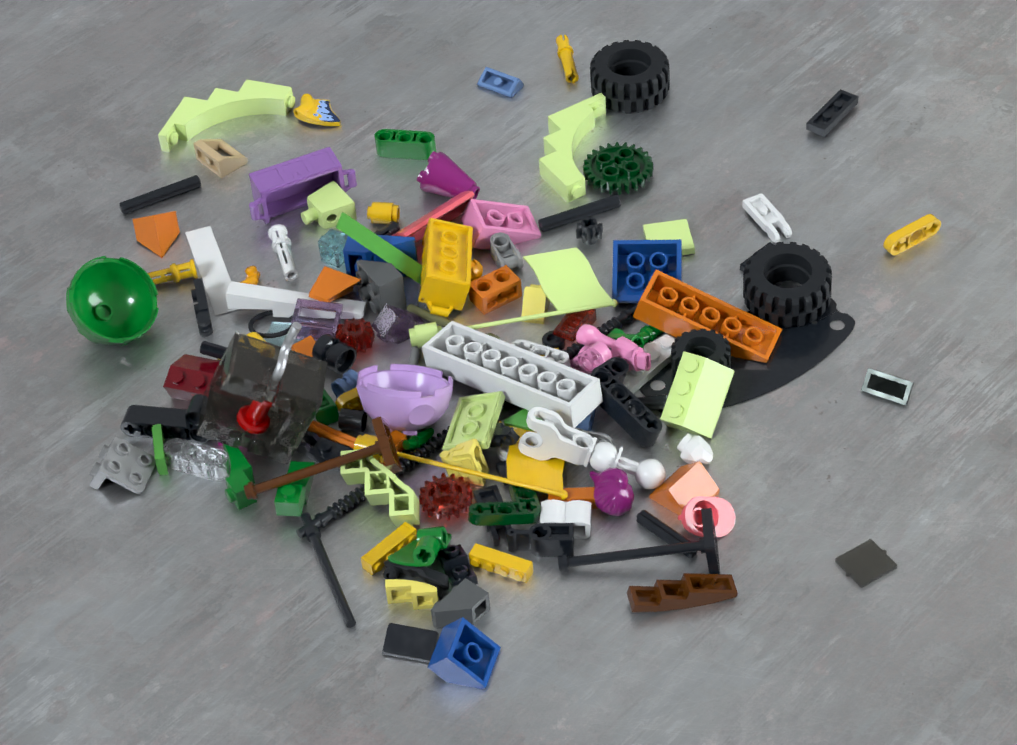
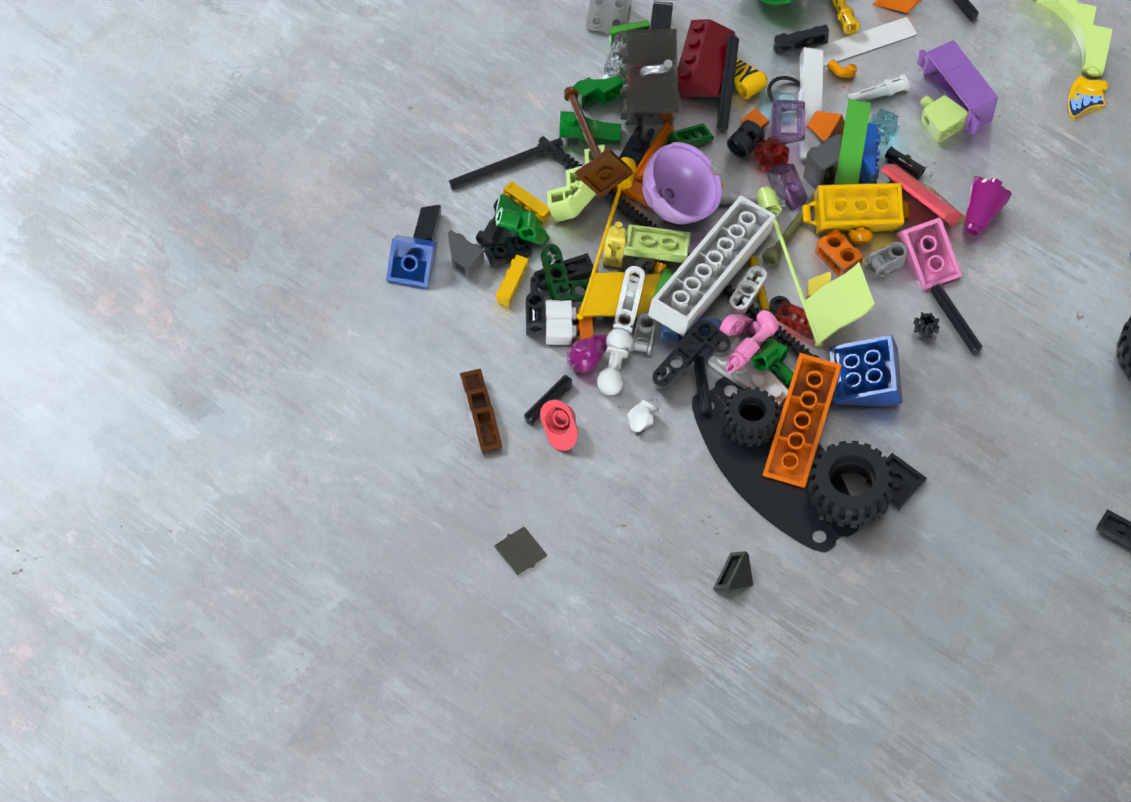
camera: 80 degrees right, 15 degrees up
tan tile [193,139,248,178] -> none
medium blue wheel [331,369,358,398] -> none
yellow brick [367,202,400,224] -> none
green beam [374,129,436,160] -> none
light yellow slope [385,579,439,610] -> none
green bar [402,428,434,452] -> none
clear red gear [419,473,473,521] -> none
yellowish green arch [539,93,606,203] -> none
black tile [558,508,720,574] -> none
dark green gear [583,142,653,195] -> none
yellowish green tile [643,219,695,255] -> none
slope [649,461,720,516] -> none
yellowish green slope [660,352,735,439] -> none
white hinge [743,193,792,243] -> none
yellow beam [883,214,941,255] -> none

